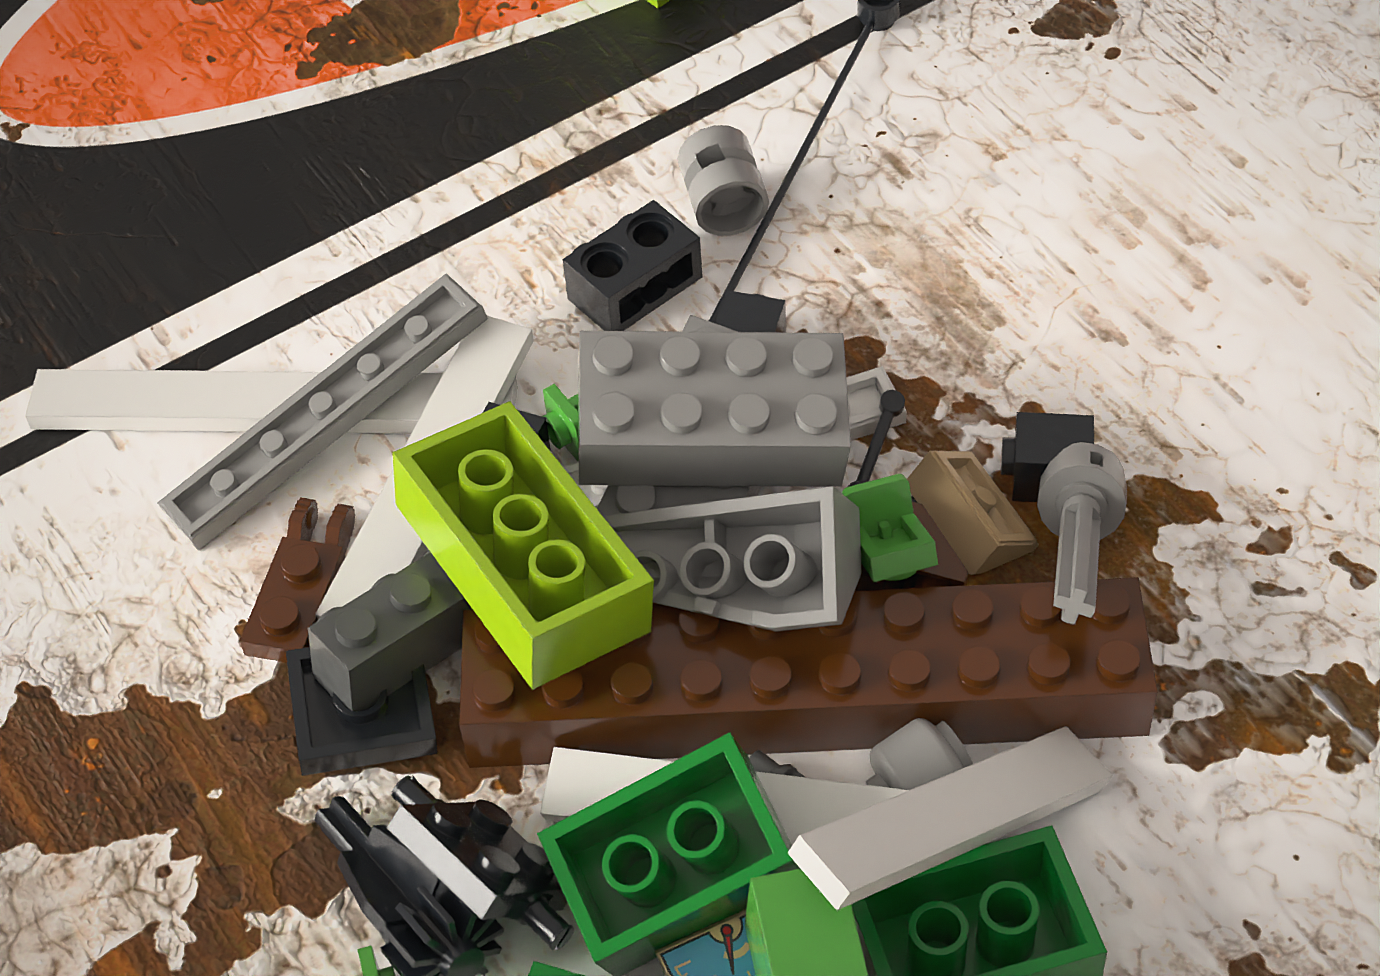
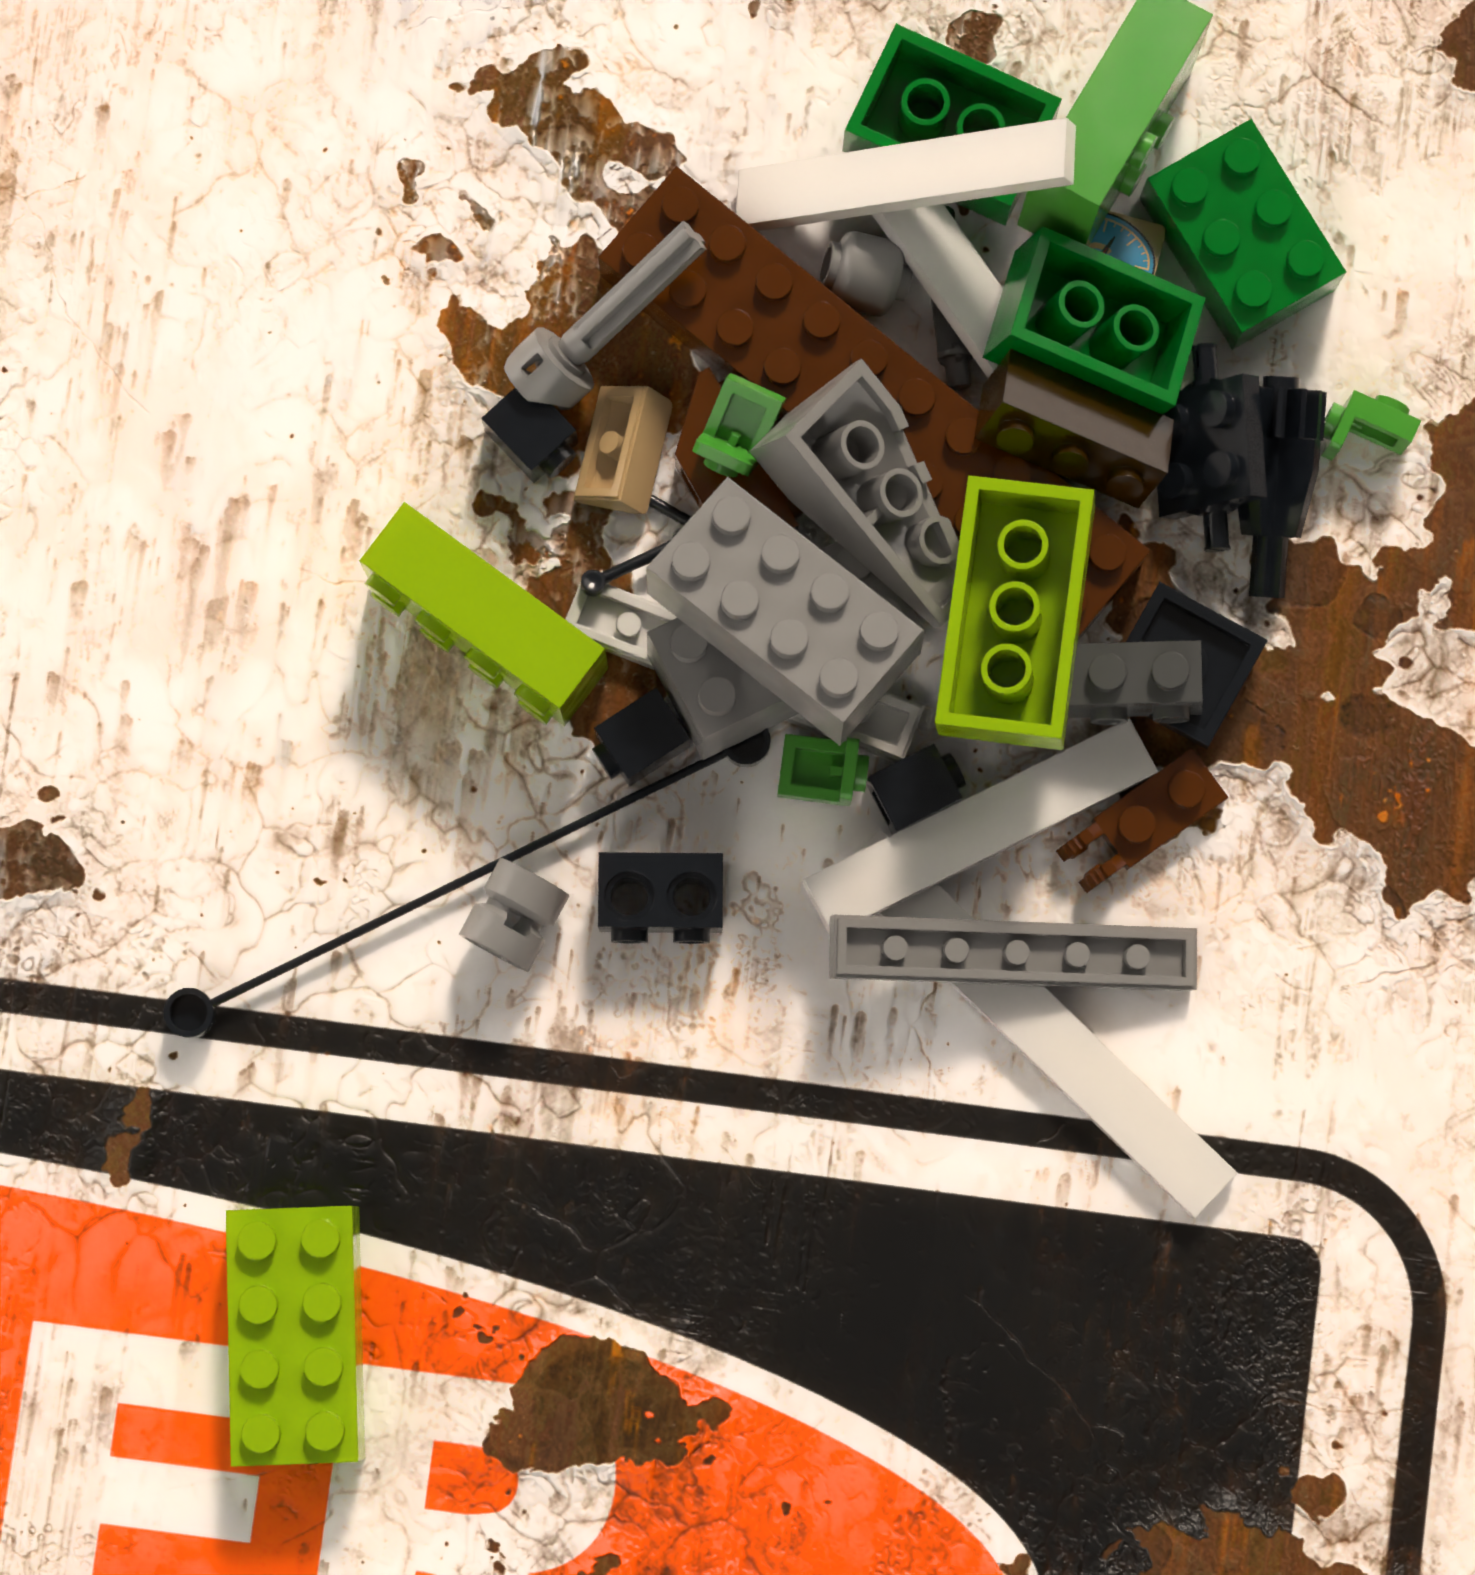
camera: 145 degrees left, 30 degrees up
none -> lime brick [359,502,608,726]
none -> dark brown brick [974,349,1174,508]

